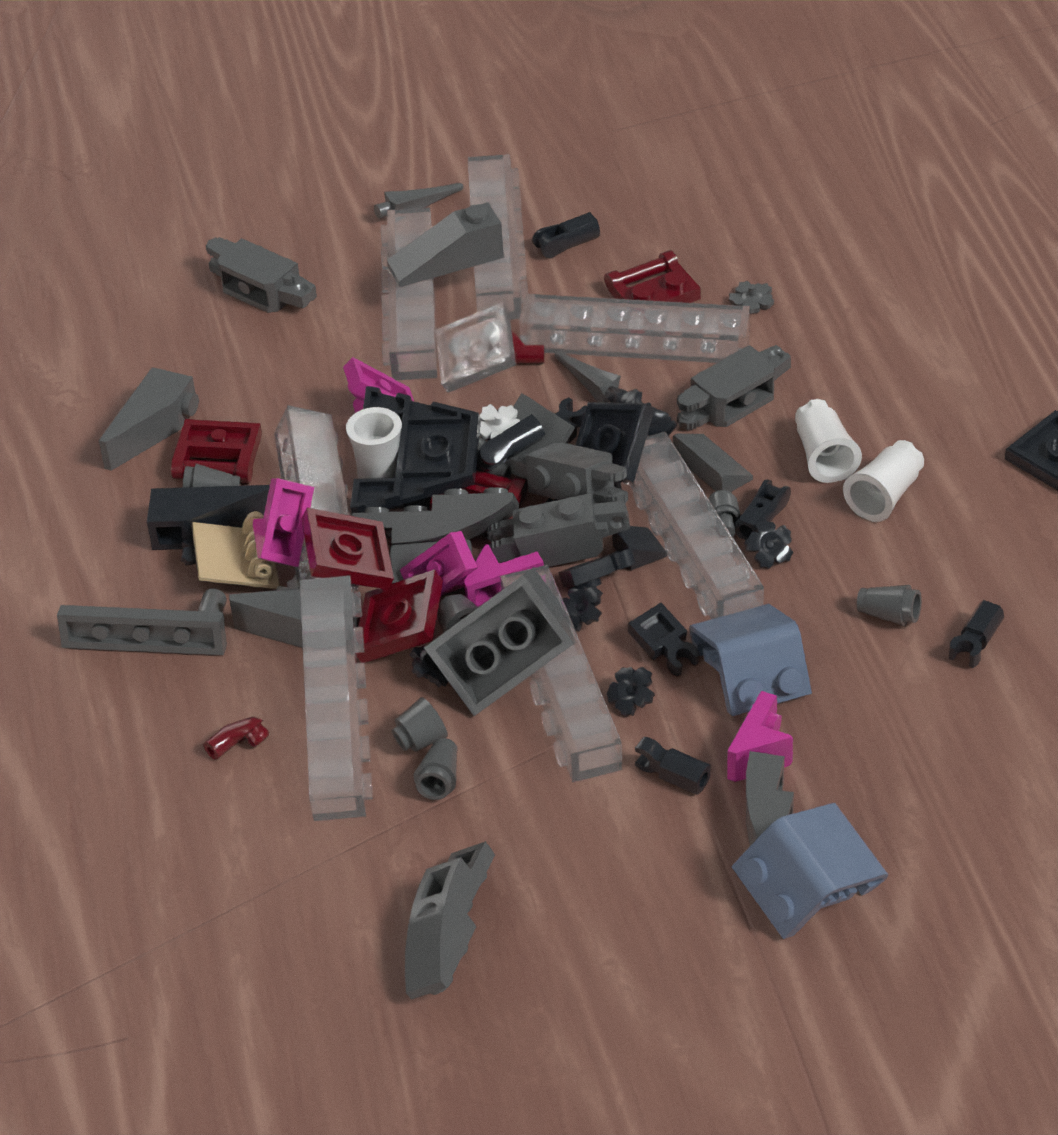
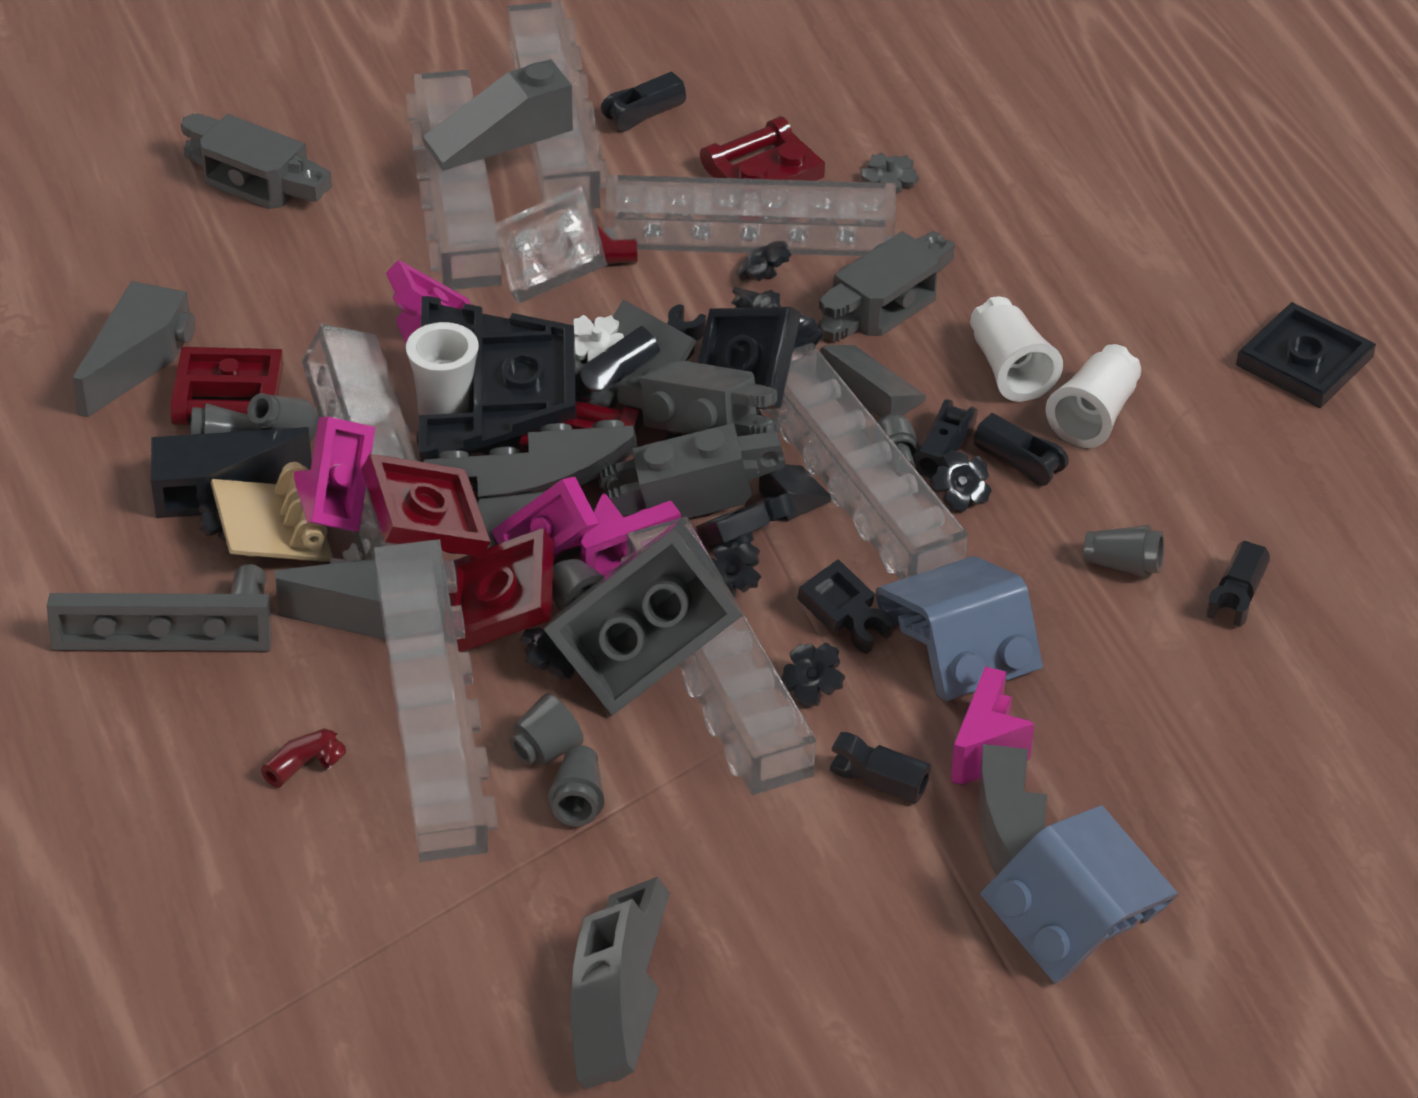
camera: 10 degrees left, 0 degrees up
dark grey piece [374,183,464,224] -> none
dark grey piece [555,351,621,403] -> none
none -> dark grey cone [247,393,319,441]
none -> black plant [736,241,792,282]
none -> black bar [974,413,1069,486]

